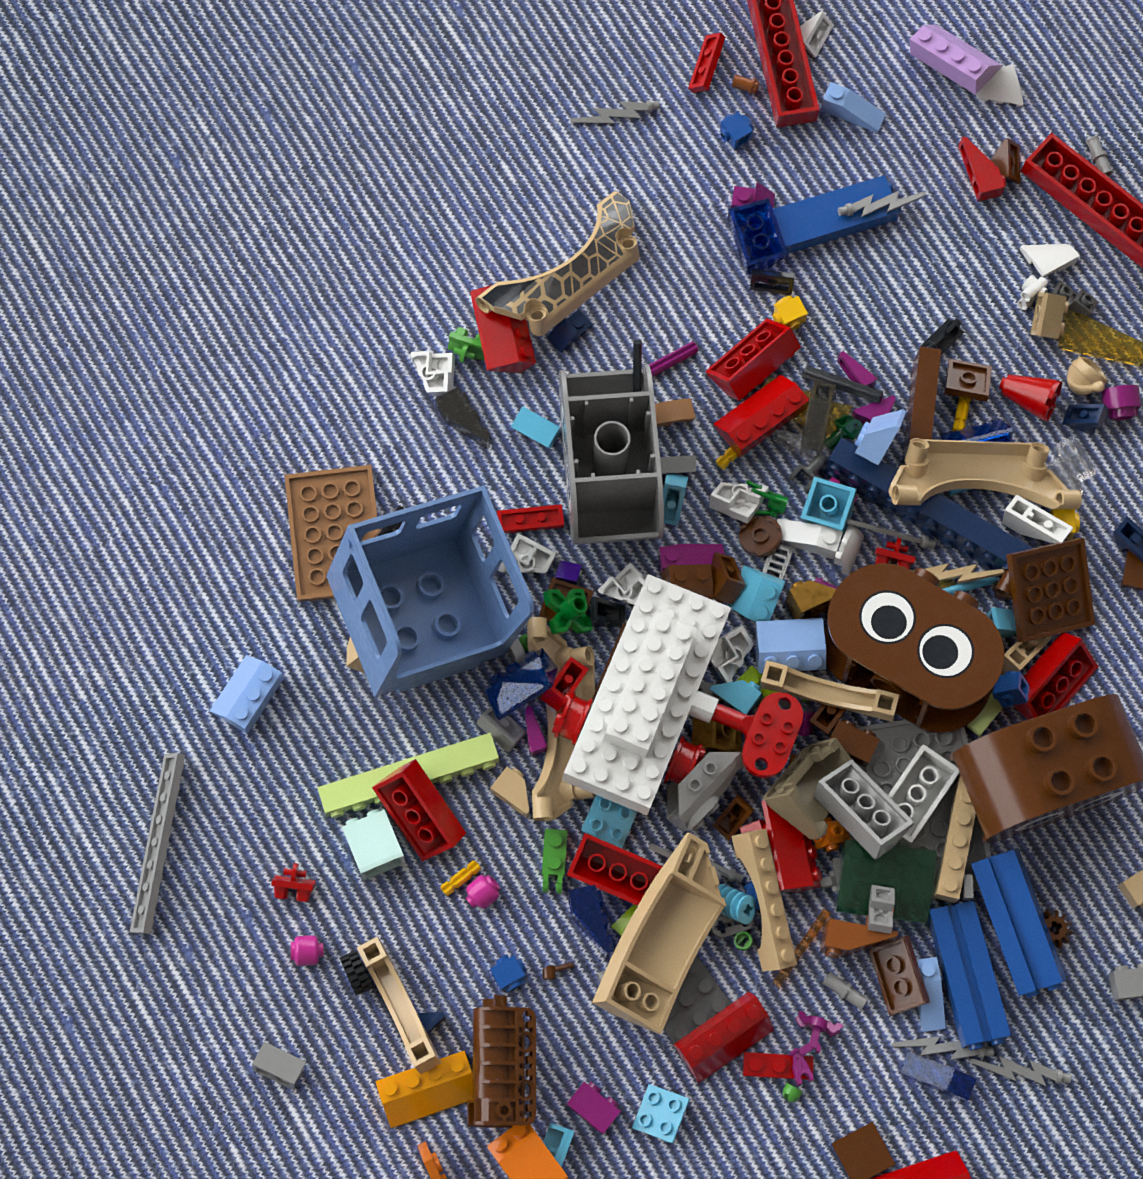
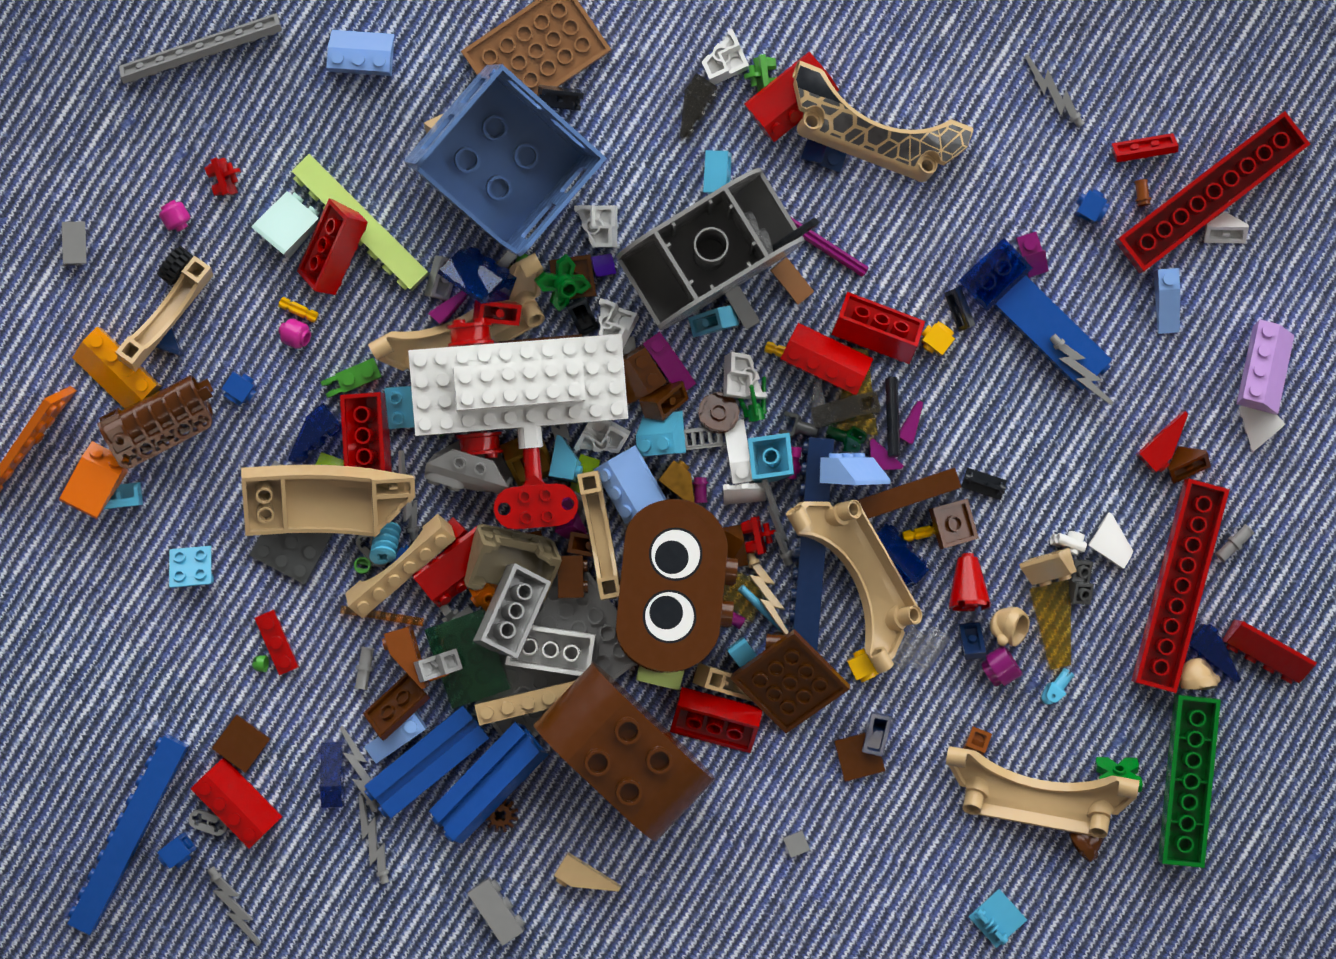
camera: 65 degrees right, 15 degrees up
tan slope [490,766,529,818] -> none
red plate [497,504,564,533] -> none
reddish brown hand [542,962,574,980] -> none
magenta brick [566,1081,621,1135] -> none
red slope [673,992,774,1083] -> none
reddish brown slope [712,795,754,841] -> none
magenta piece [789,1011,843,1086] -> none
light grey tile [960,875,974,901] -> none
blue brick [992,671,1029,708] -> none
white slope [1002,495,1073,543] -> none

